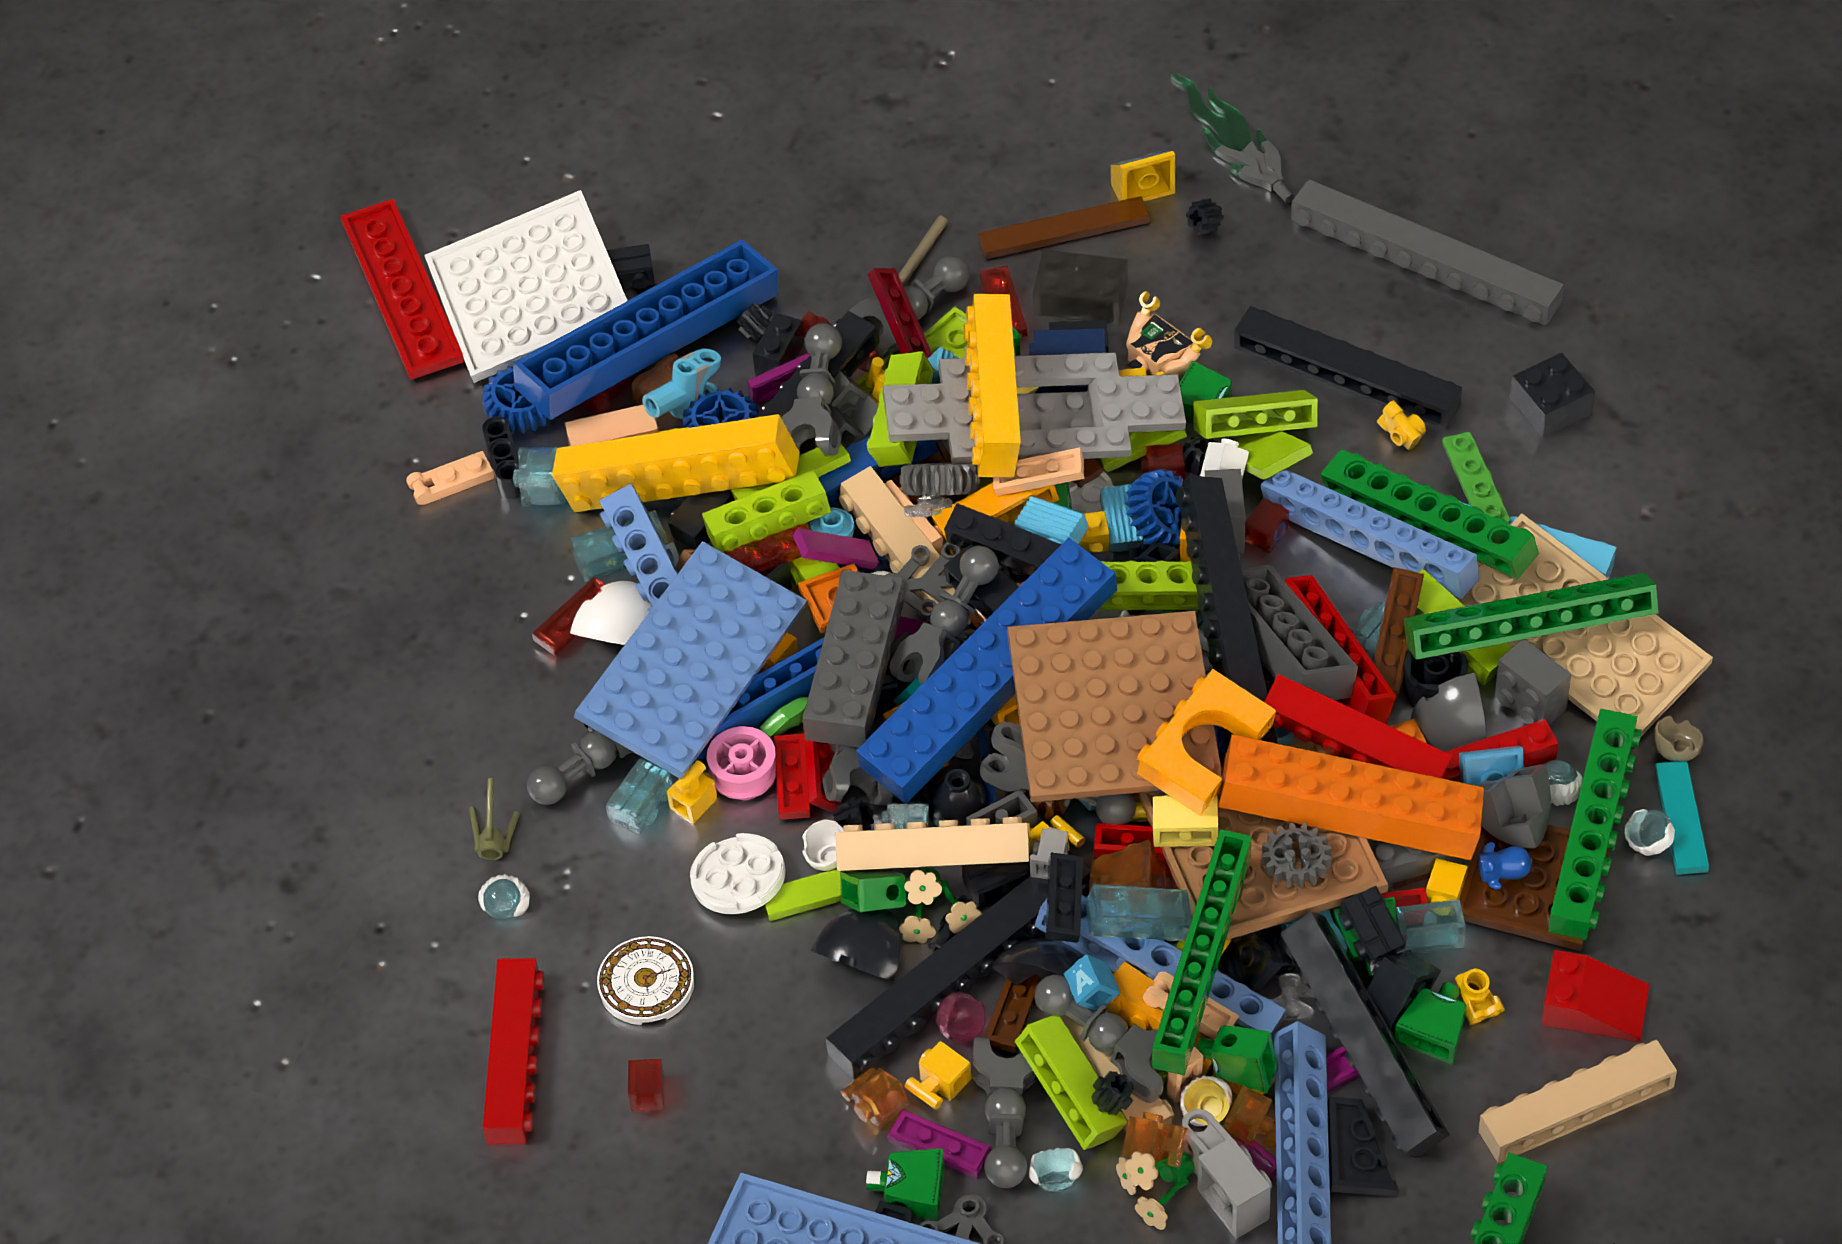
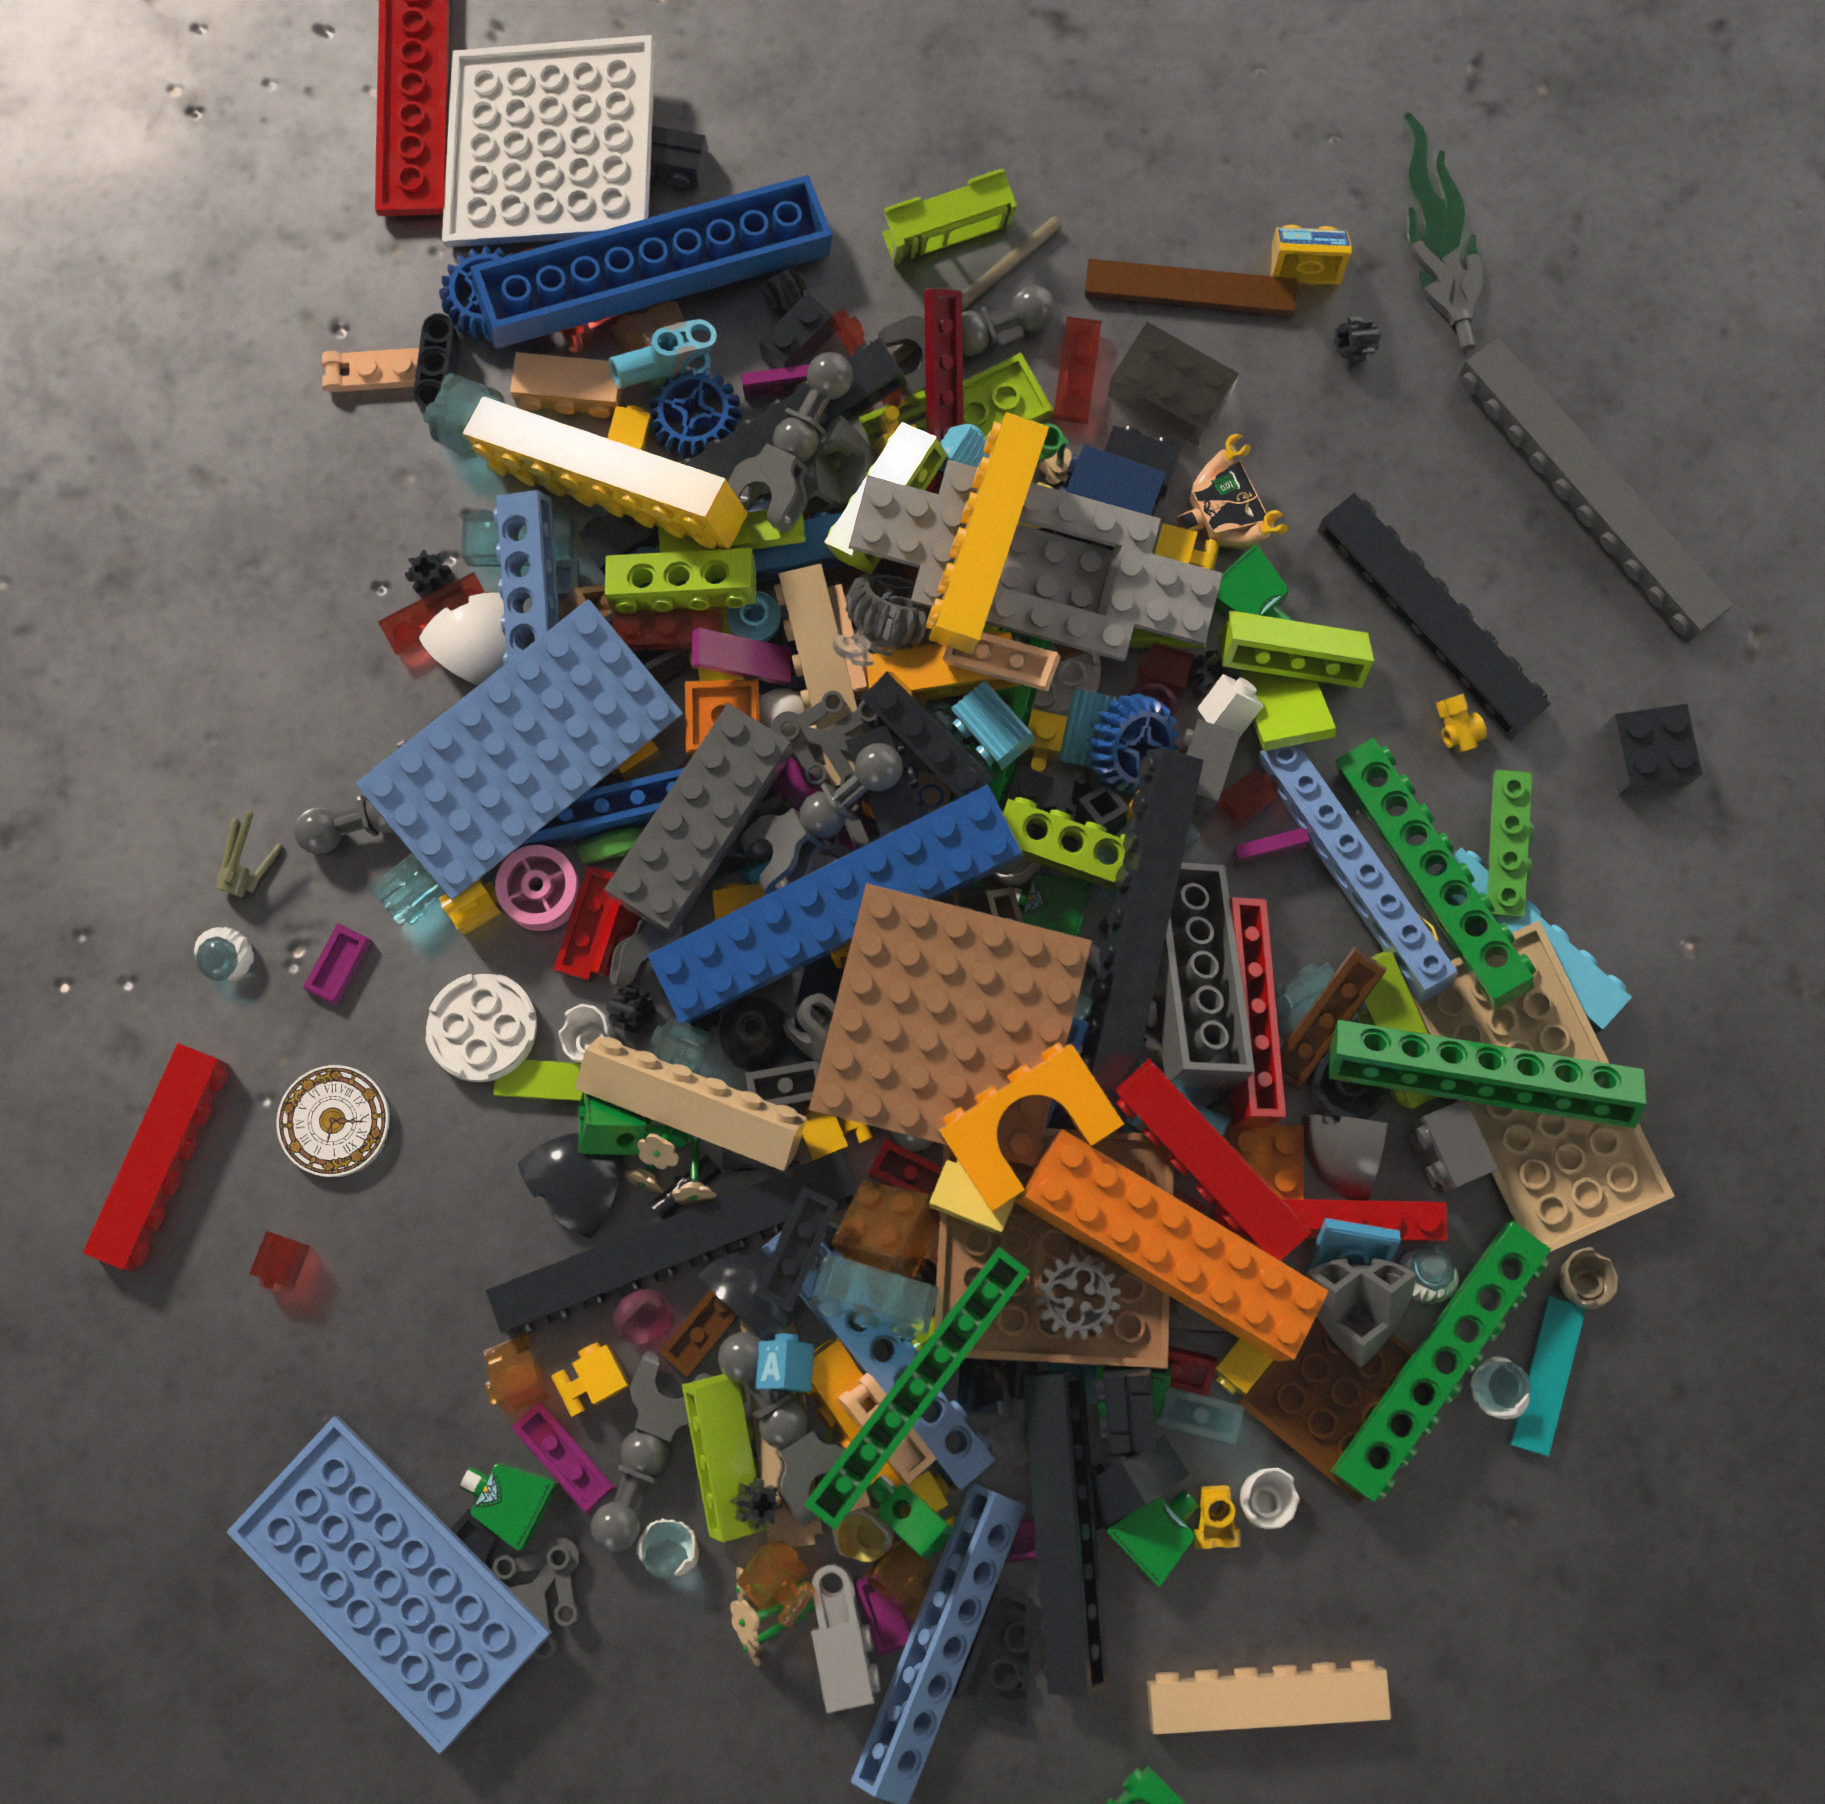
camera: 20 degrees right, 25 degrees up
light grey brick [1030,828,1068,879] -> none
blue animal [1478,842,1531,890] -> none
red slope [1541,950,1649,1043] -> none
none -> magenta tile [302,923,372,1006]
none -> black gear [405,550,452,597]
none -> lime piece [882,169,1017,266]
none -> magenta tile [1231,828,1310,867]
none -> white hair [1240,1468,1300,1530]

